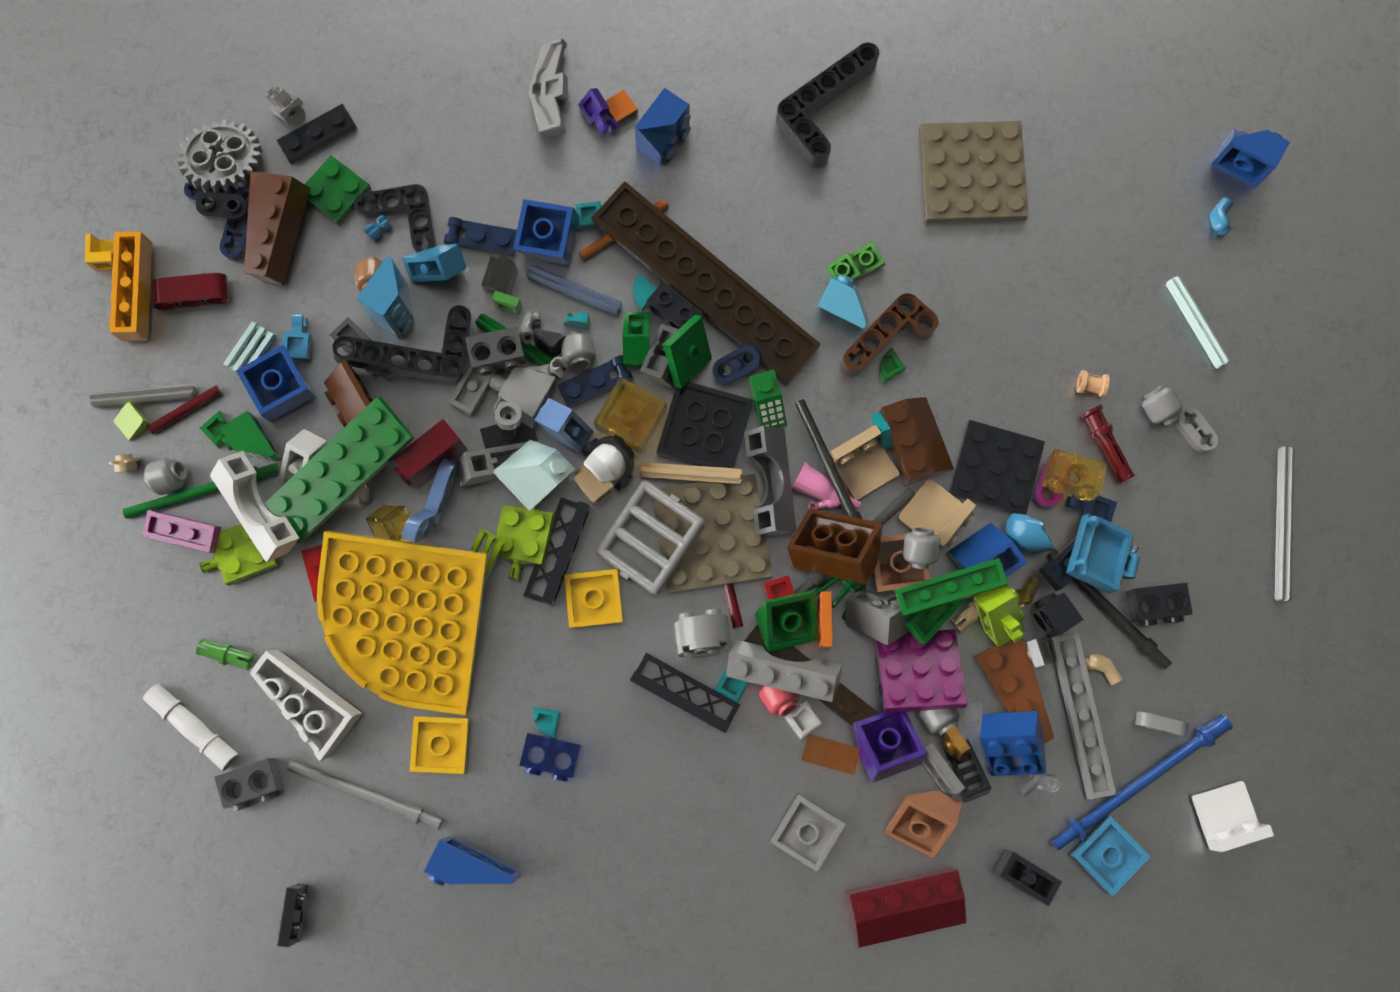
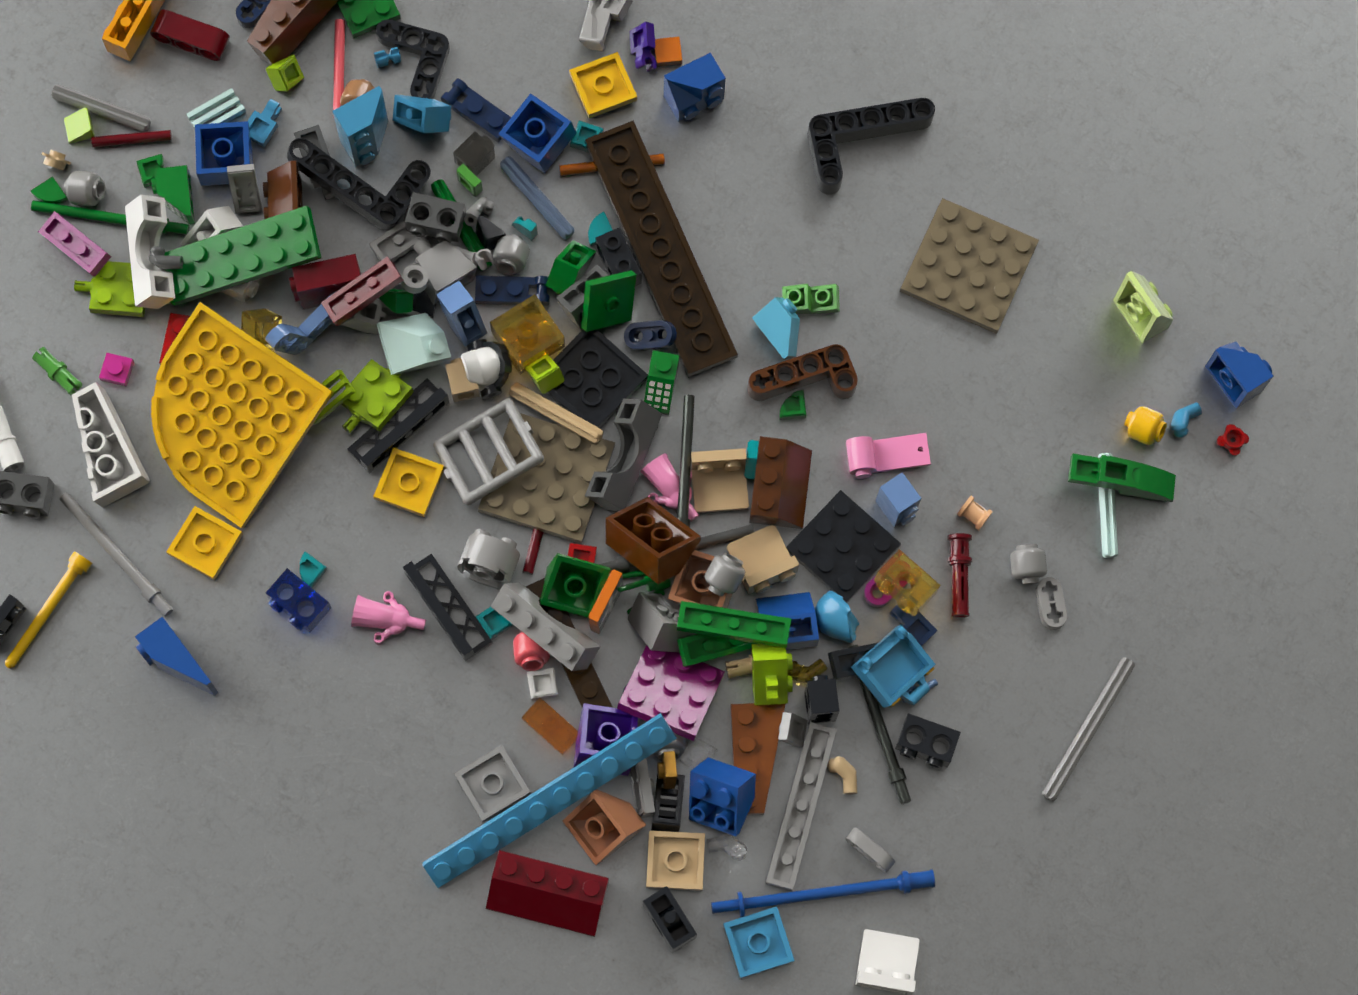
camera: 25 degrees right, 5 degrees down
none -> yellow piece [5,551,93,668]
none -> green tile [30,176,68,204]
none -> dark pink plate [99,353,134,387]
none -> dark grey arm [149,246,183,269]
none -> light grey plate [227,164,262,214]
none -> lime slope [266,55,304,91]
none -> plate [321,256,404,327]
none -> coral bar [333,19,345,118]
none -> bright pink piece [351,591,426,645]
none -> green slope [379,288,413,314]
none -> dark azure plate [422,713,677,888]
none -> lime slope [525,354,565,394]
none -> yellow plate [569,52,637,119]
none -> tan plate [646,831,705,891]
none -> bright pink door [846,433,931,479]
none -> medium blue brick [875,472,922,527]
none -> green slope [1068,453,1176,502]
none -> yellowish green slope [1113,271,1173,343]
none -> yellow head [1124,406,1167,445]
none -> red plate [1217,424,1249,456]

